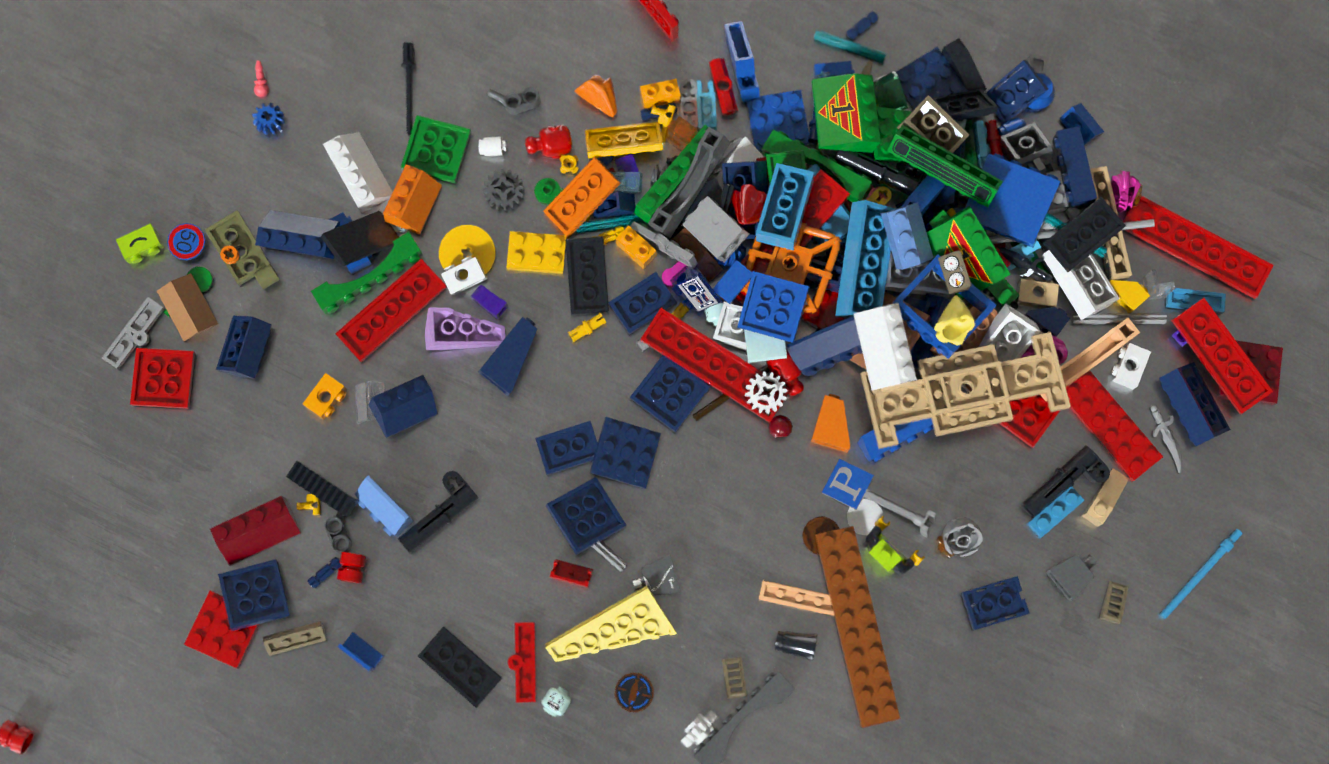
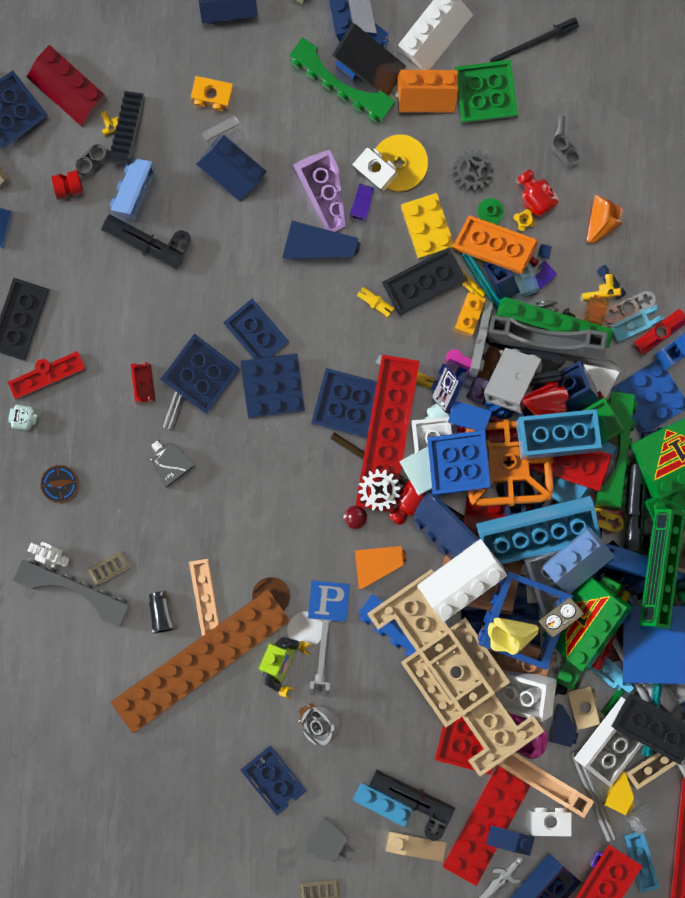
camera: 70 degrees right, 5 degrees up
dark blue axle [308,557,342,588] -> none
red plate [335,259,447,363] -> none
white brick [479,136,507,156] -> none
light yellow wing [545,585,677,662] -> none
yellow plate [585,122,663,158] -> none
dark blue plate [608,272,677,335] -> none
light orange brick [640,78,681,110] -> none
black piece [999,248,1052,282] -> none
none -> dark blue slope [486,825,535,856]

